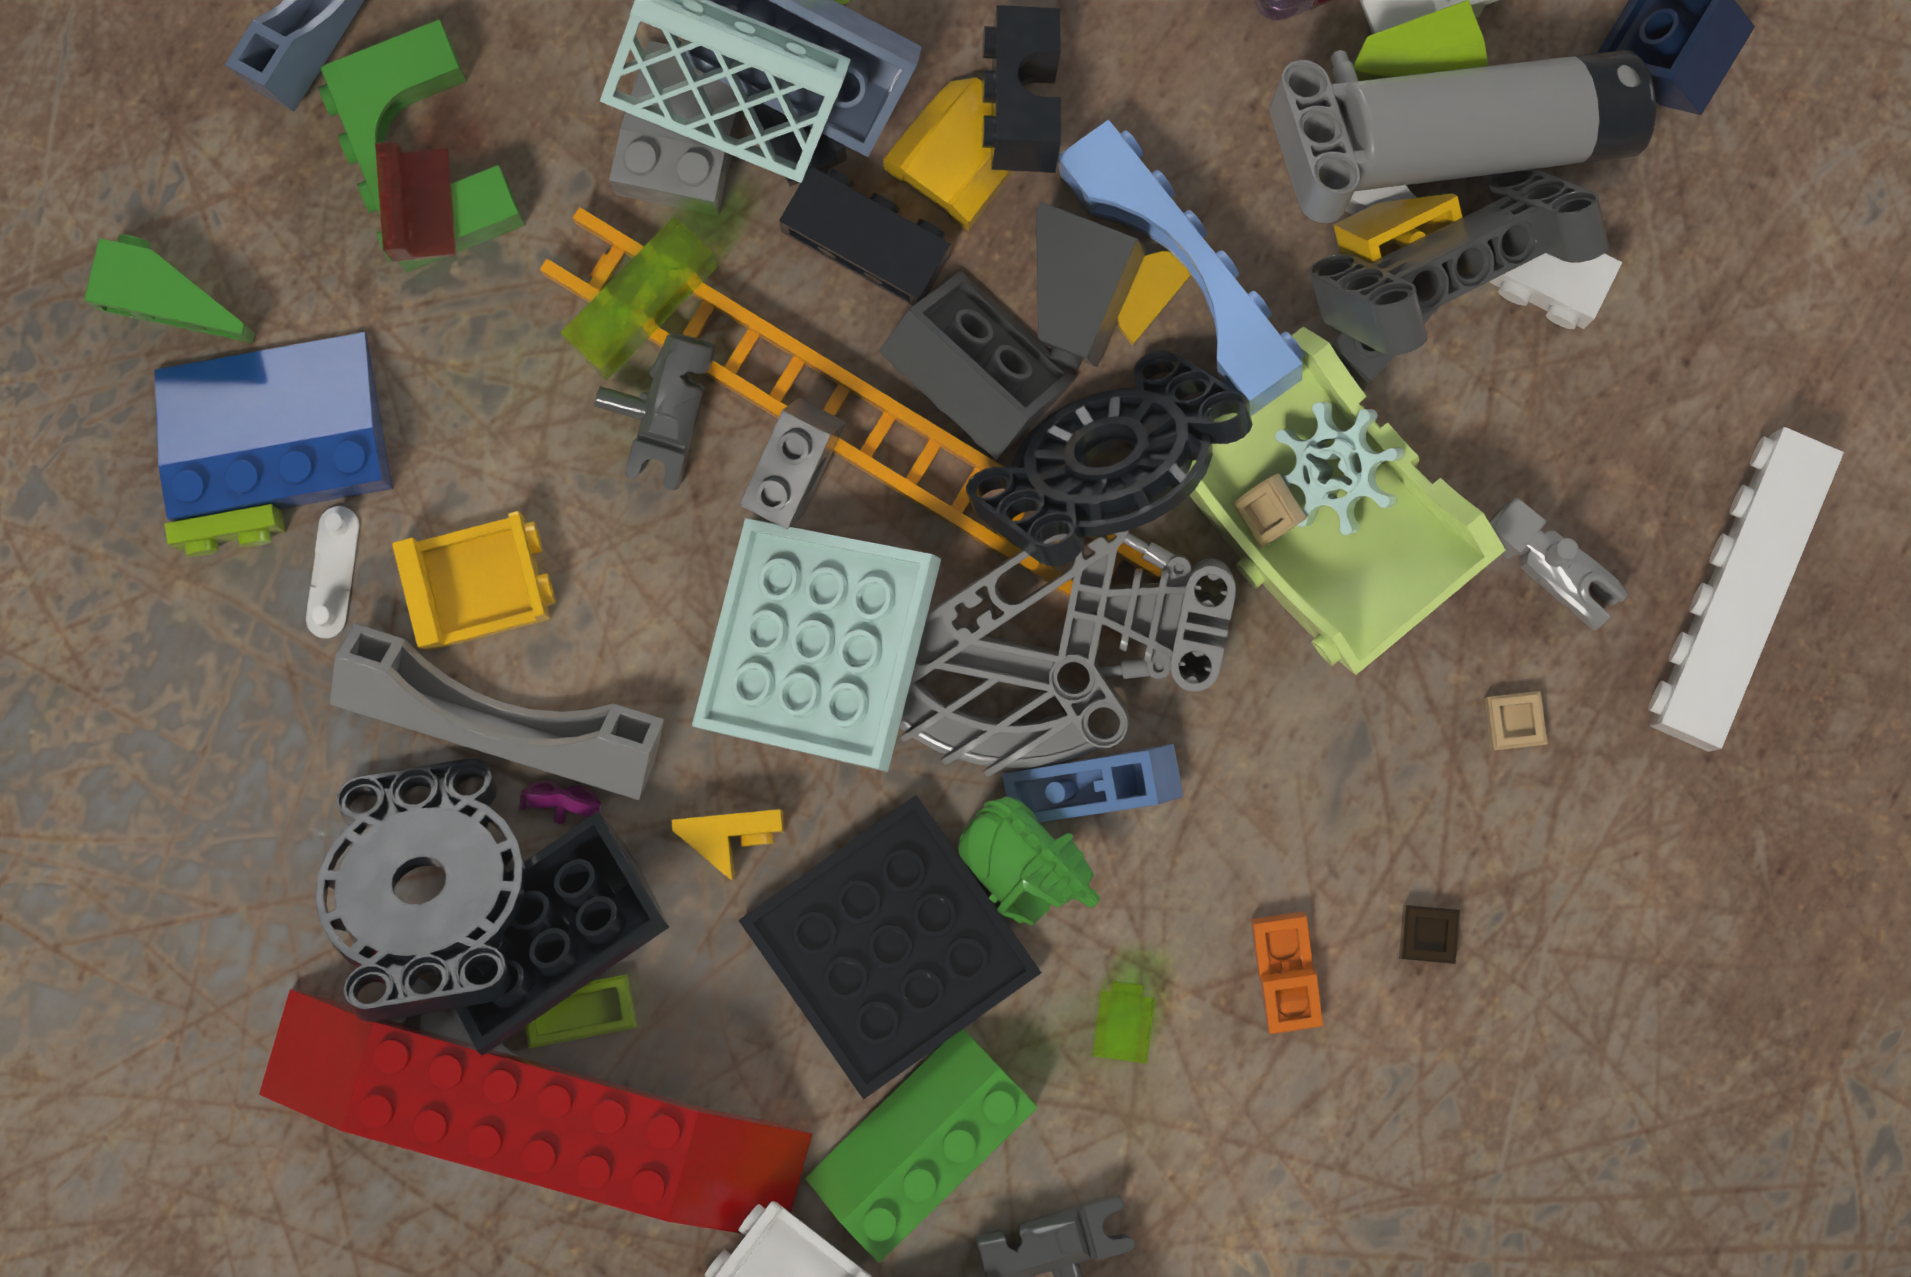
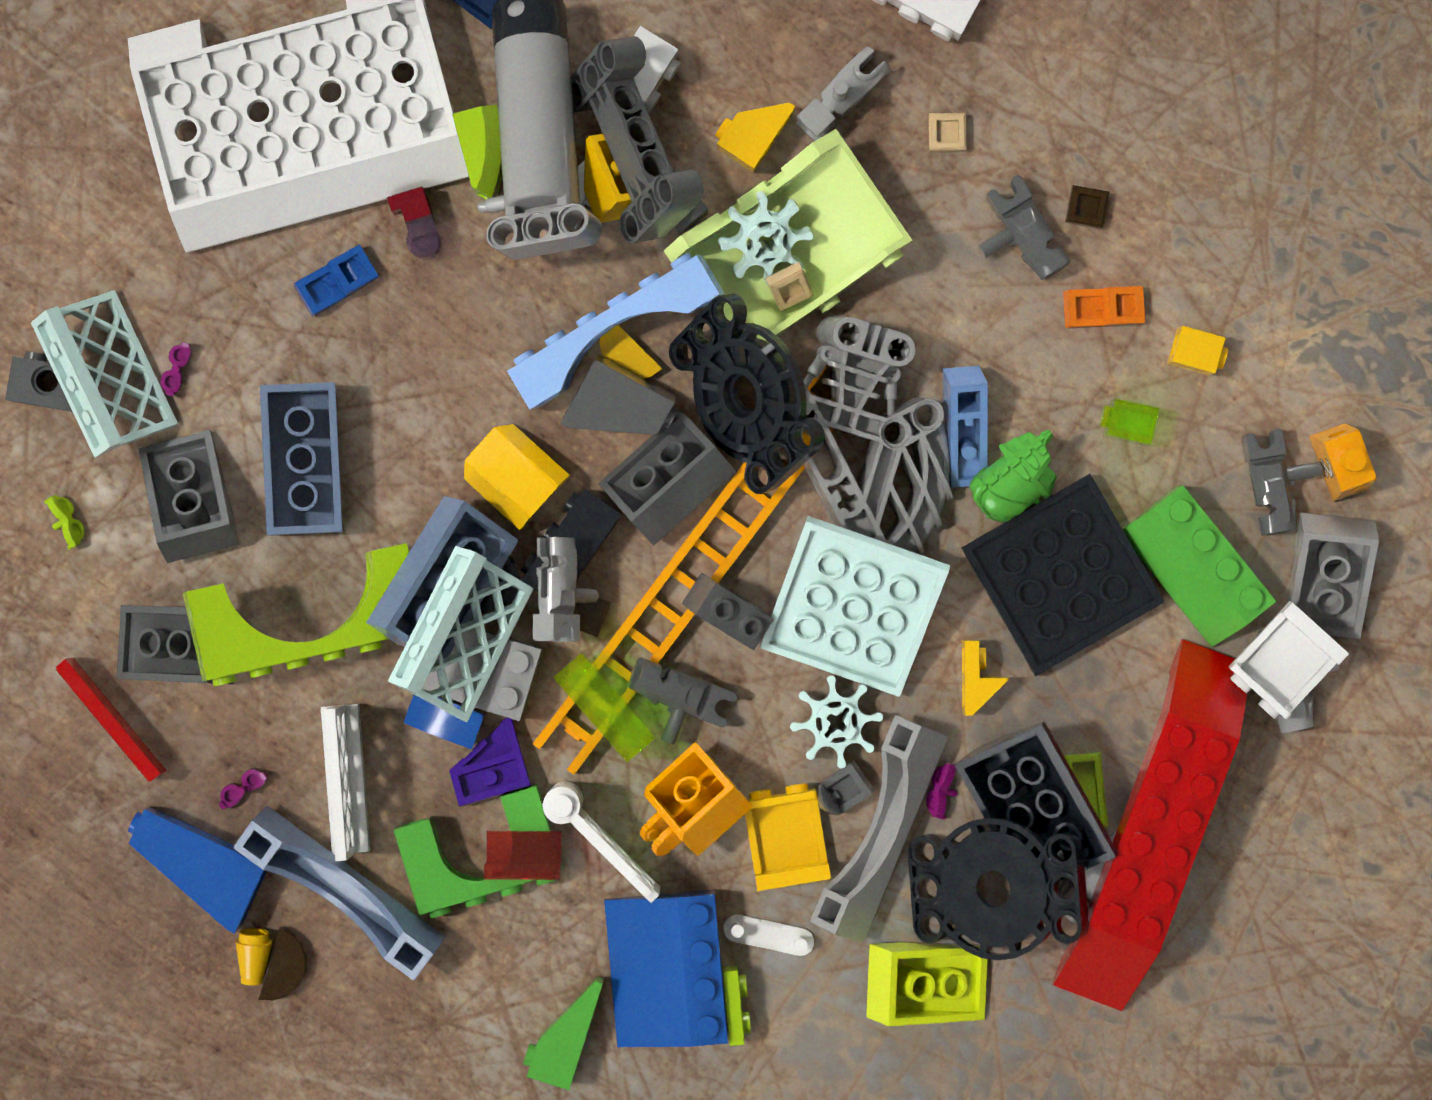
camera: 85 degrees left, 5 degrees up
black arch [982,5,1061,173] -> none
none -> blue slope [403,691,485,750]
none -> dark purple wing [449,718,532,807]
none -> light grey piece [533,537,599,642]
none -> white piece [543,781,661,903]
none -> dark brown tile [574,598,611,637]
none -> light orange hinge [639,742,753,857]
none -> yellow slope [715,103,795,173]
none -> light aqua gear [790,675,883,769]
none -> dark grey plate [817,760,875,815]
none -> neon yellow slope [866,942,987,1026]
none -> dark grey piece [978,175,1071,280]
none -> yellow brick [1167,326,1228,376]

